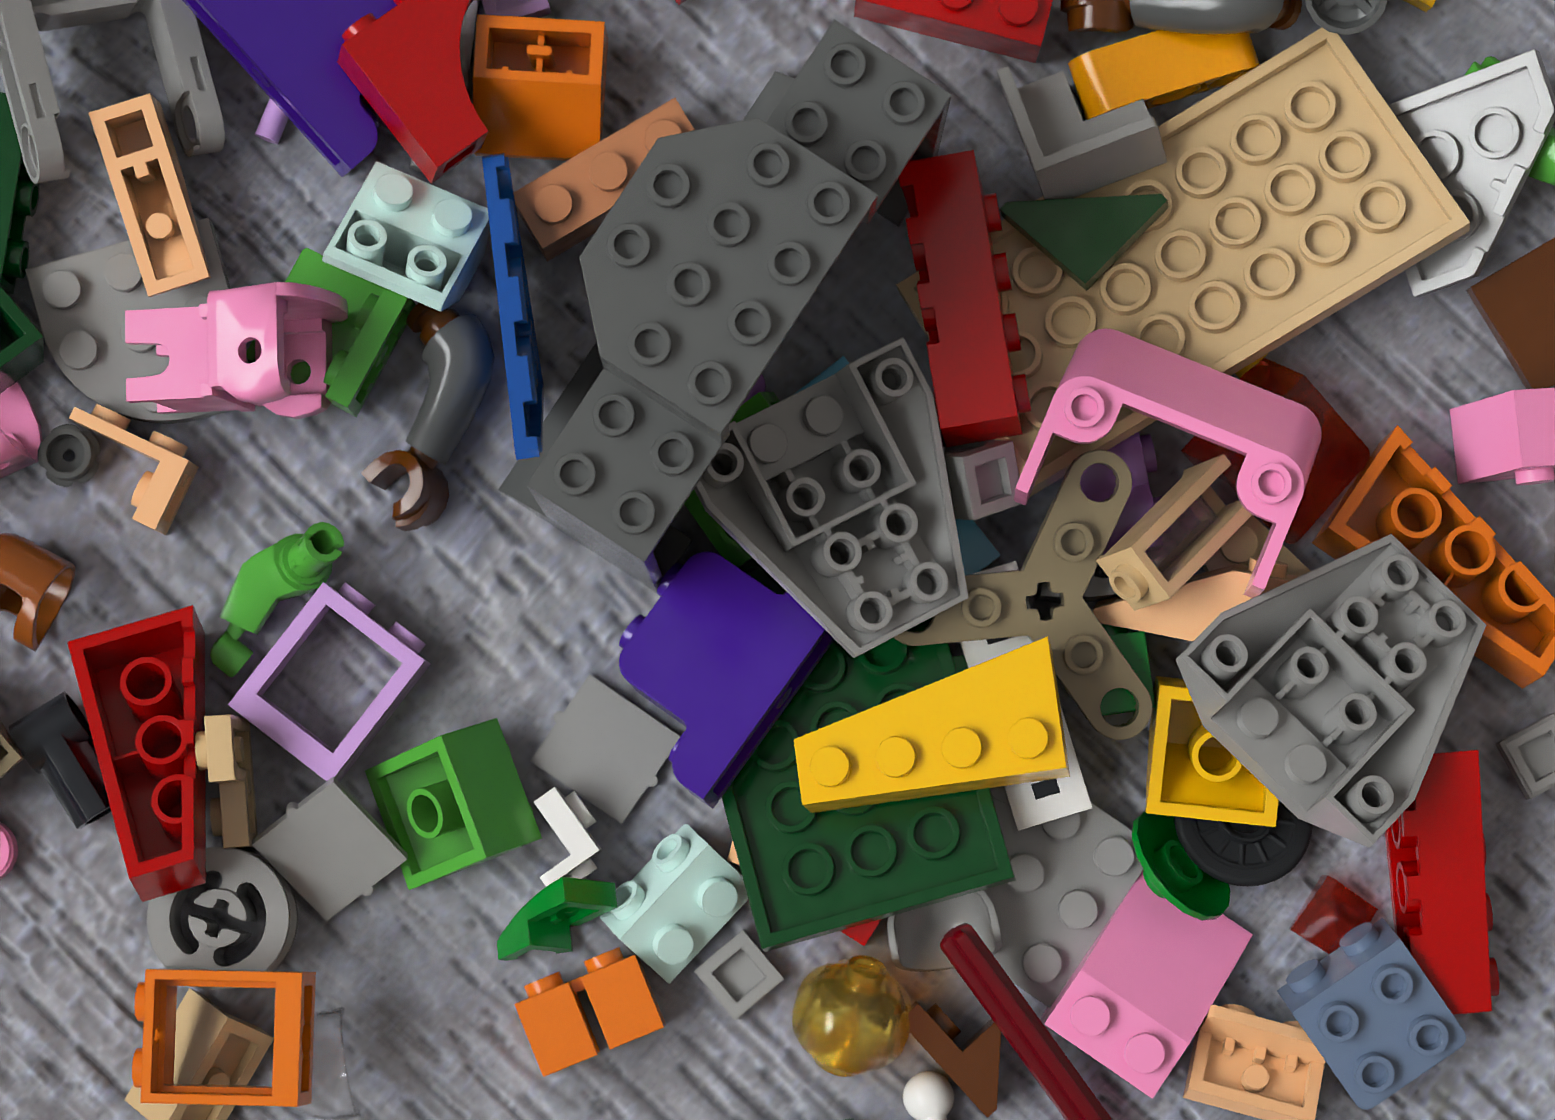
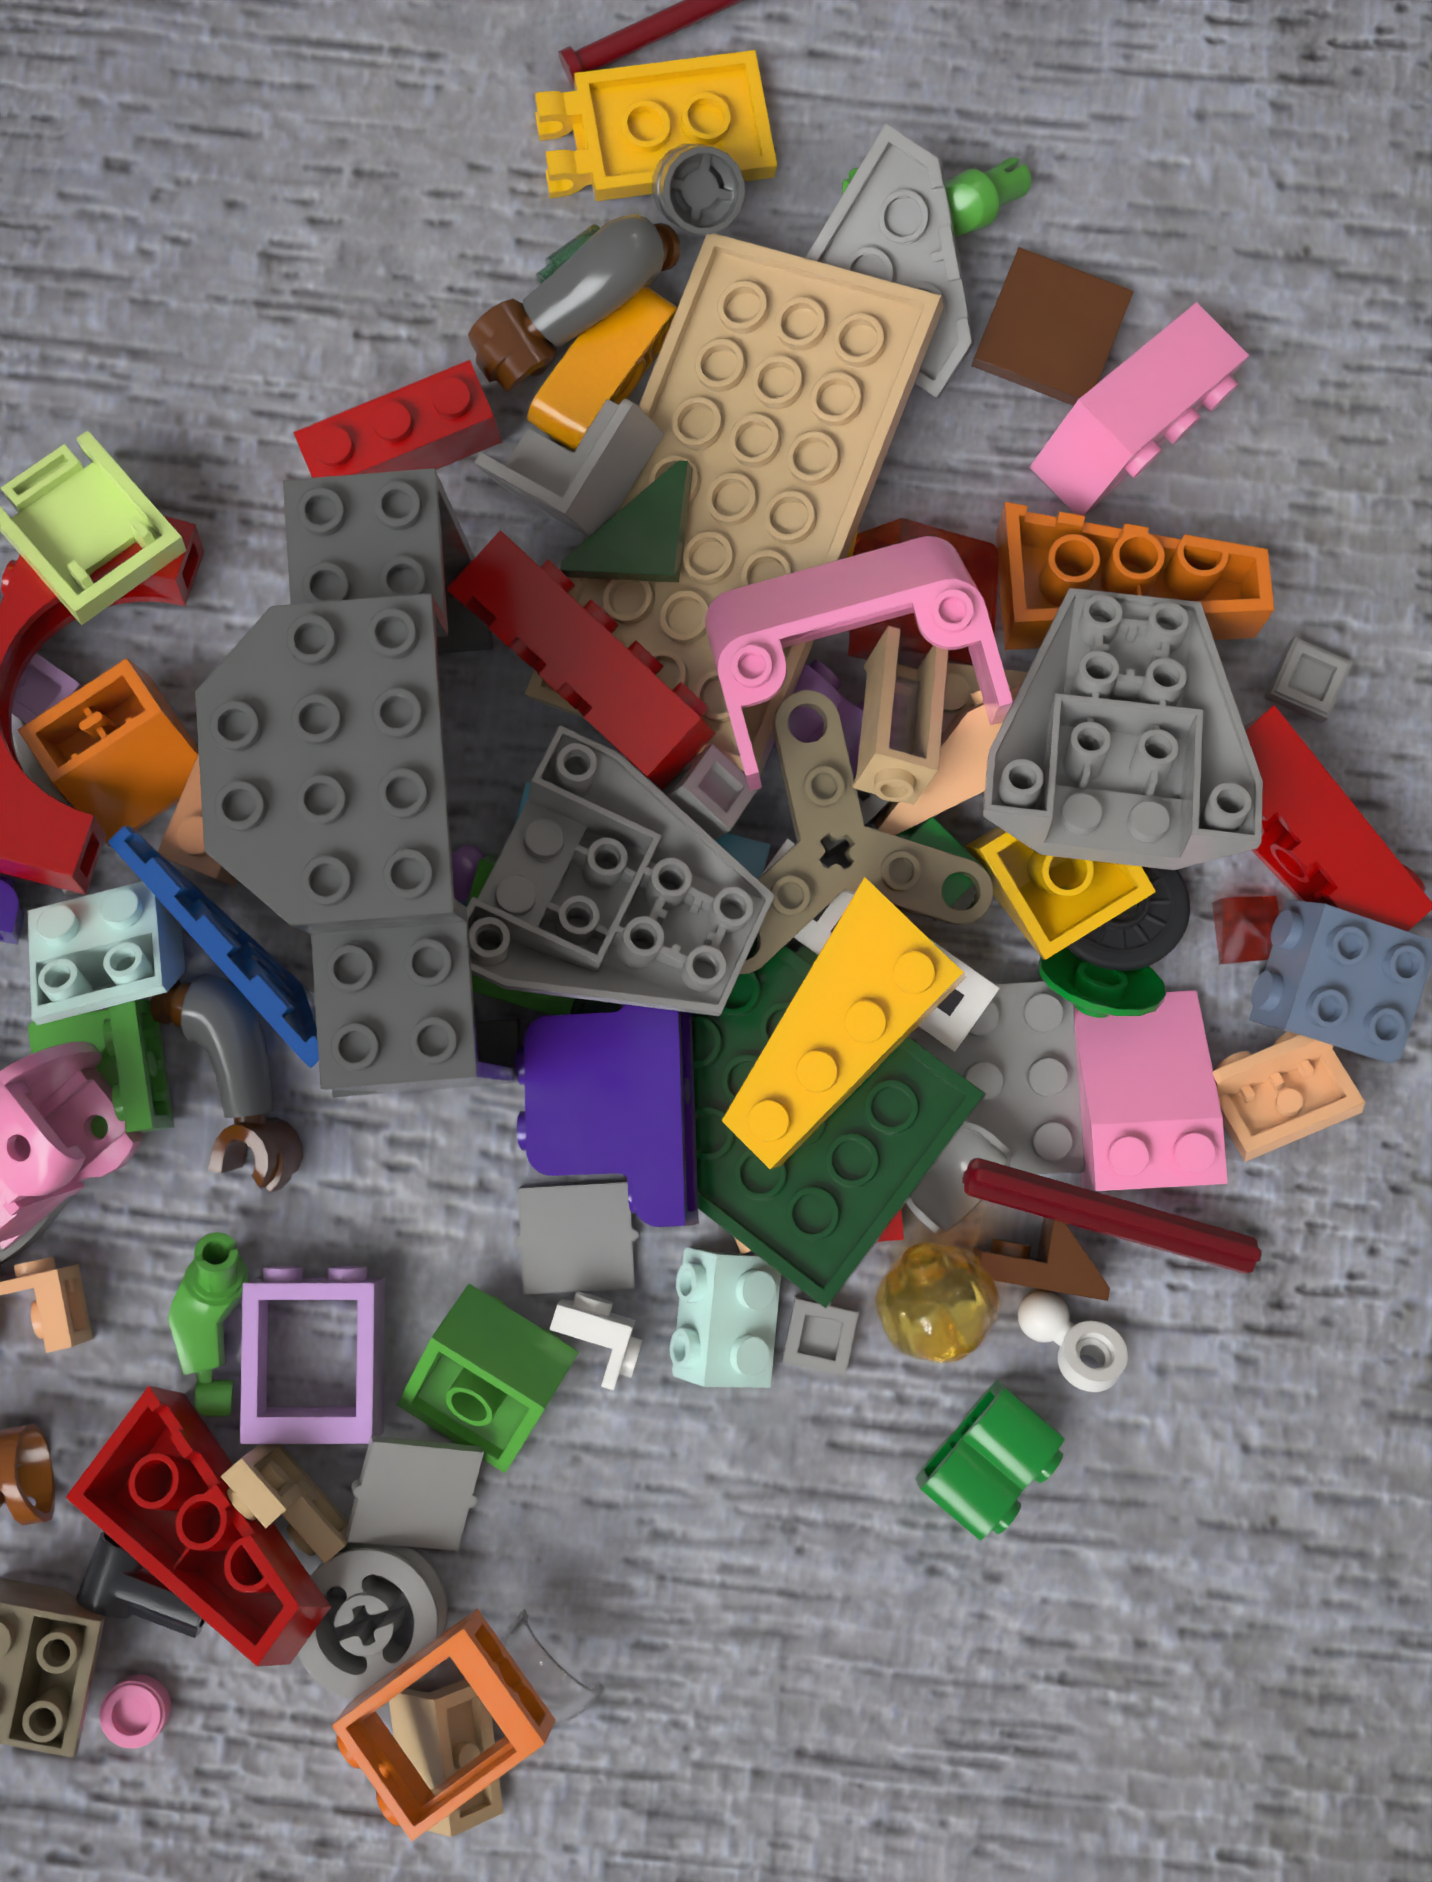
camera: 35 degrees left, 0 degrees up
green slope [497,877,618,961] -> none
orange piece [514,947,666,1077] -> none

